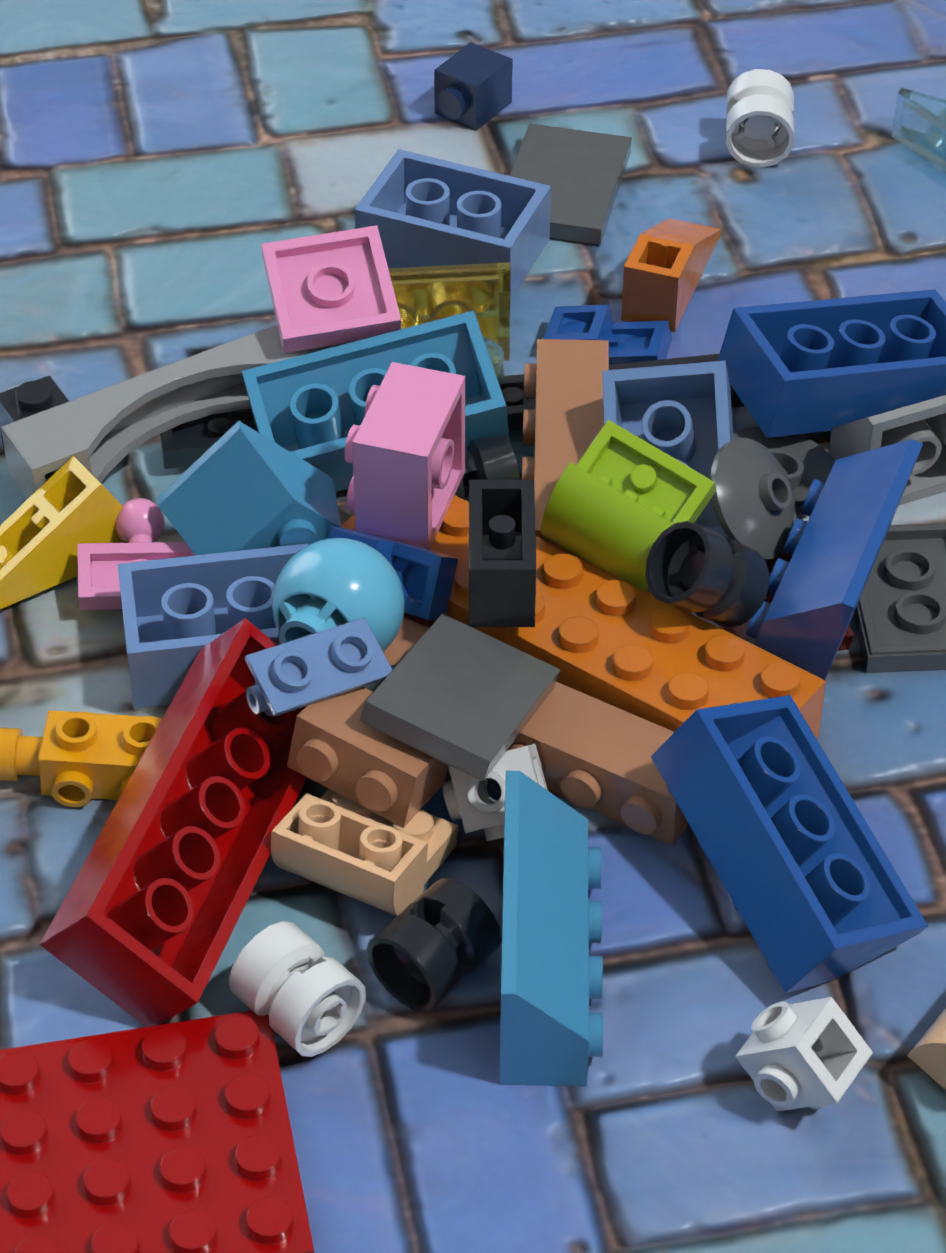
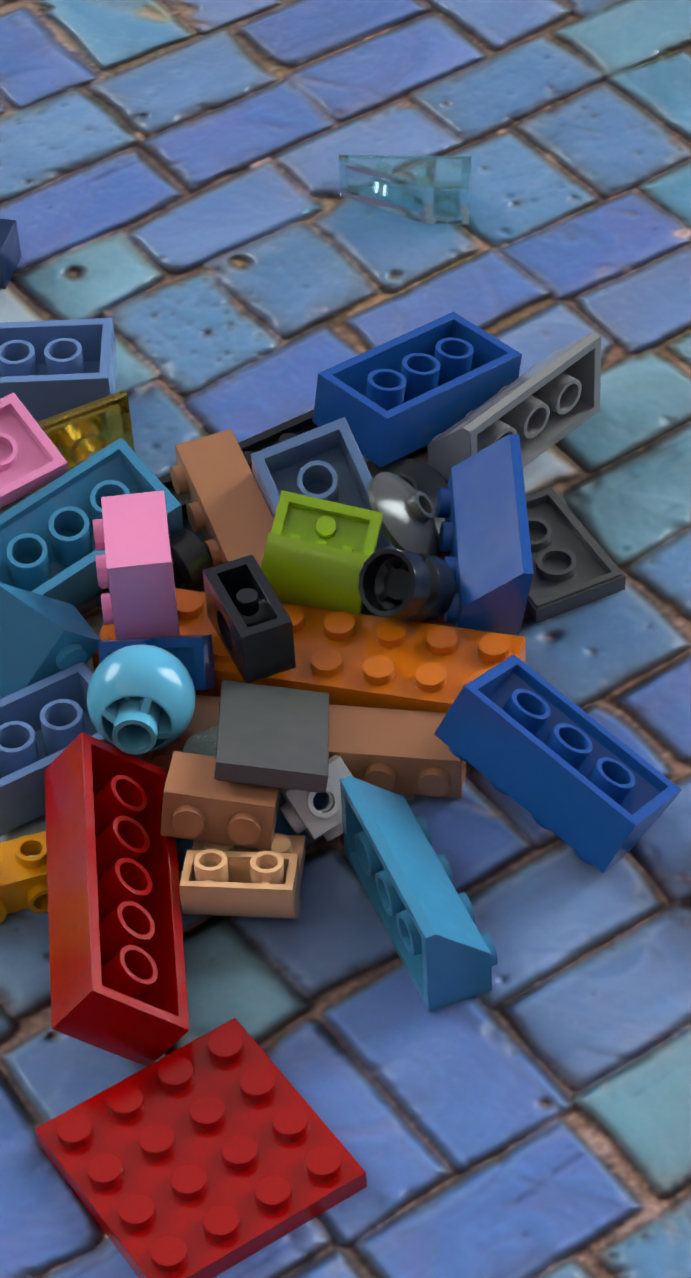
camera: 20 degrees left, 0 degrees up
white wheel [229,921,366,1057] -> none
medium blue hinge [244,617,393,717] -> none
black wheel [366,878,502,1012] -> none
dark grey tile [510,123,632,245] -> none
blue slope [543,305,672,365] -> none
orange slope [621,218,721,332] -> none
white wheel [726,69,794,168] -> none
white brick [735,997,873,1111] -> none

